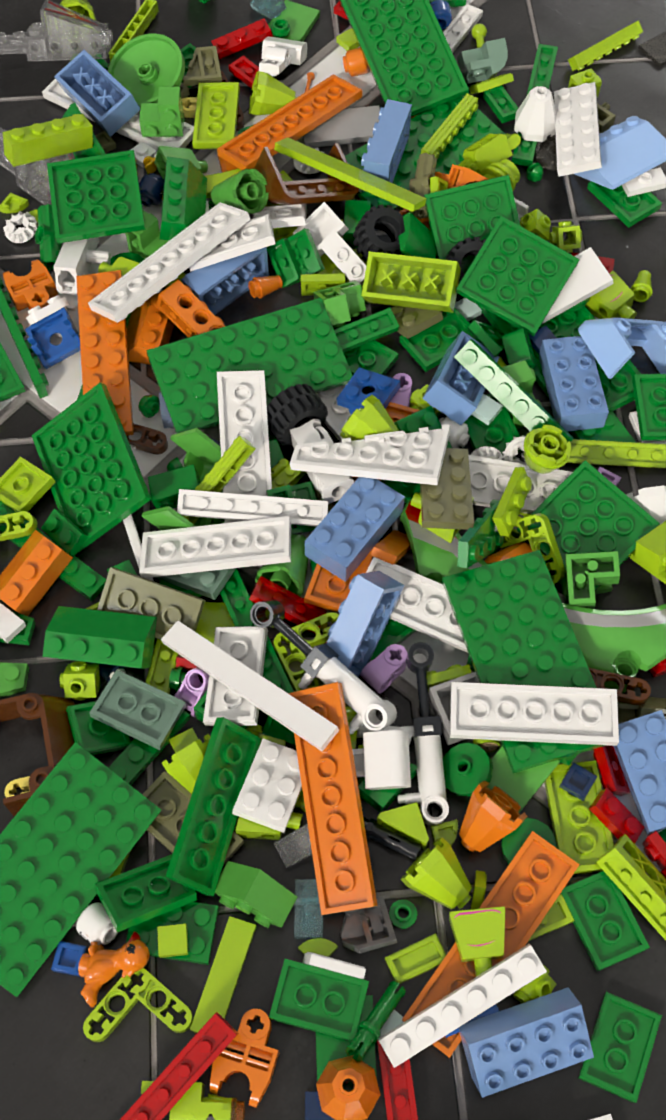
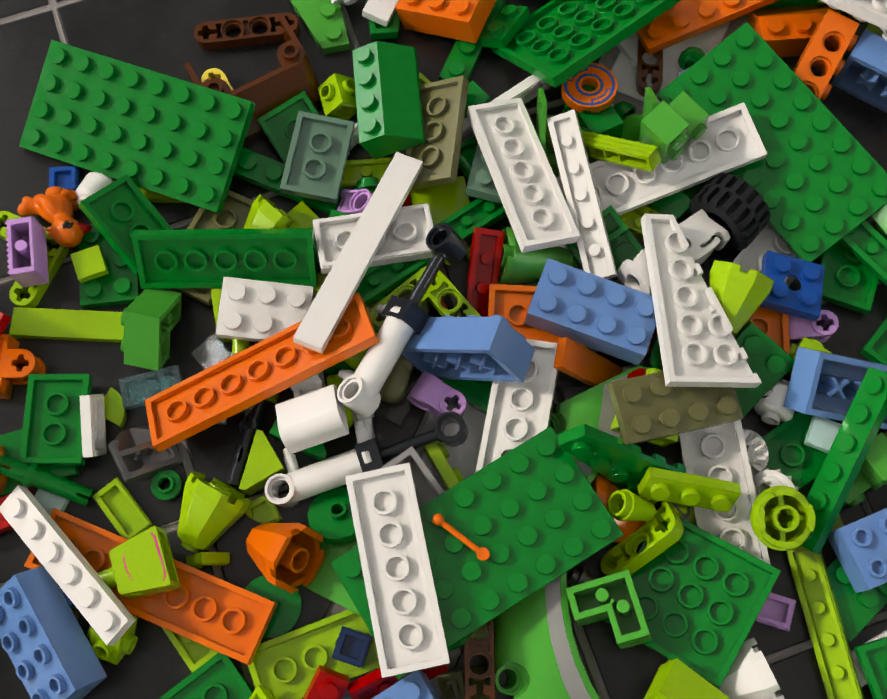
camera: 75 degrees right, 10 degrees up
none -> lavender brick [5,216,49,287]
none -> orange hinge [432,513,490,561]
none -> orange tile [561,63,618,113]
none -> lime cone [608,489,656,522]
none -> bright green brick [639,91,709,165]

